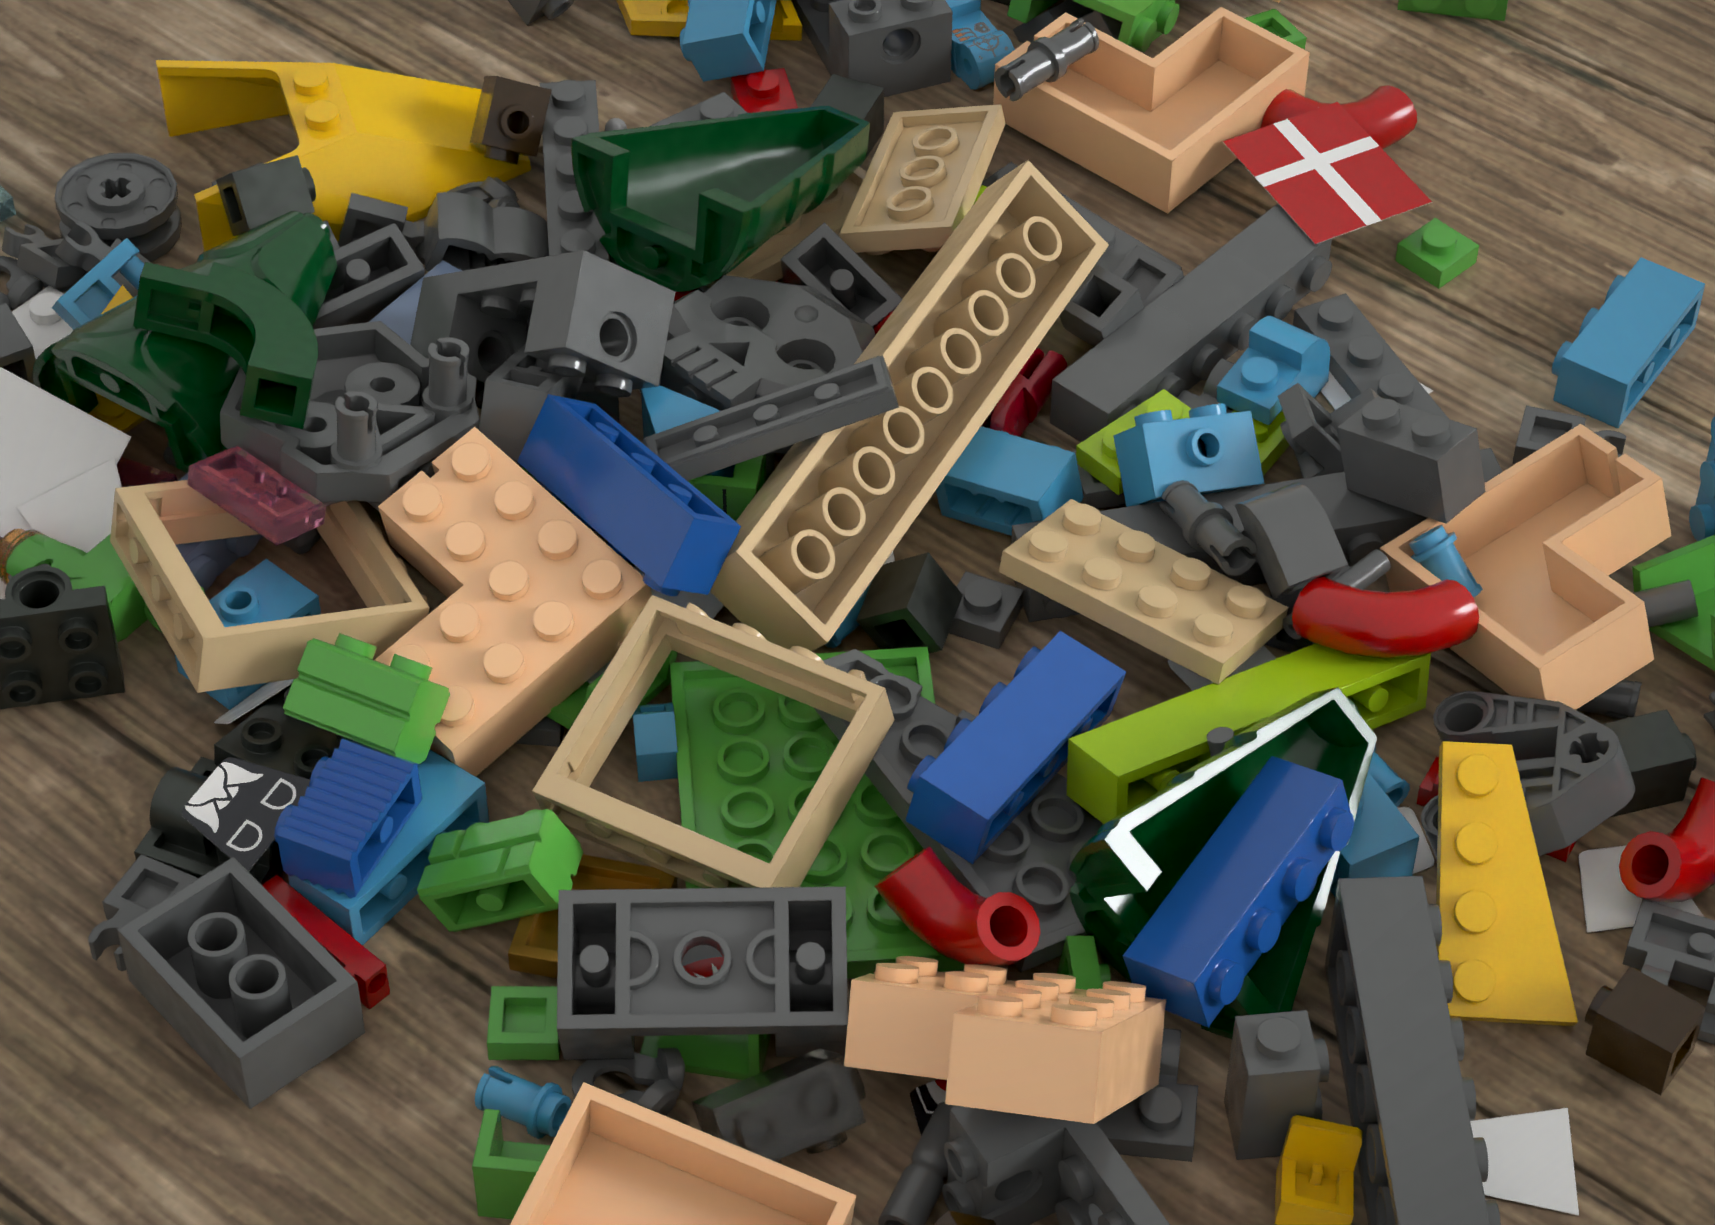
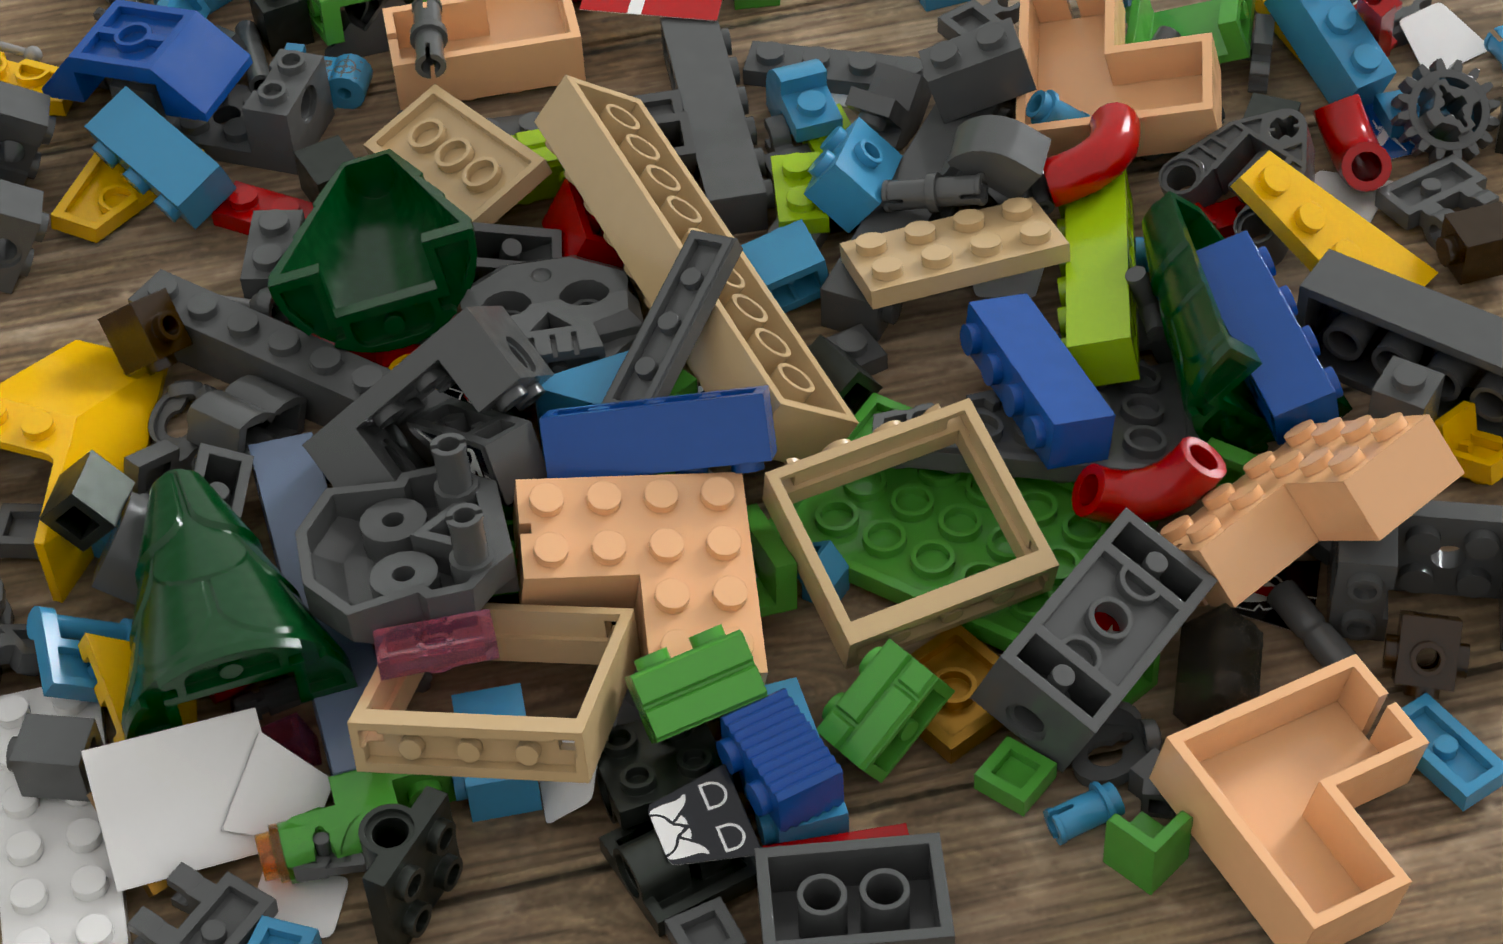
camera: 50 degrees left, 0 degrees up
dark green arch [133,262,318,429] -> none

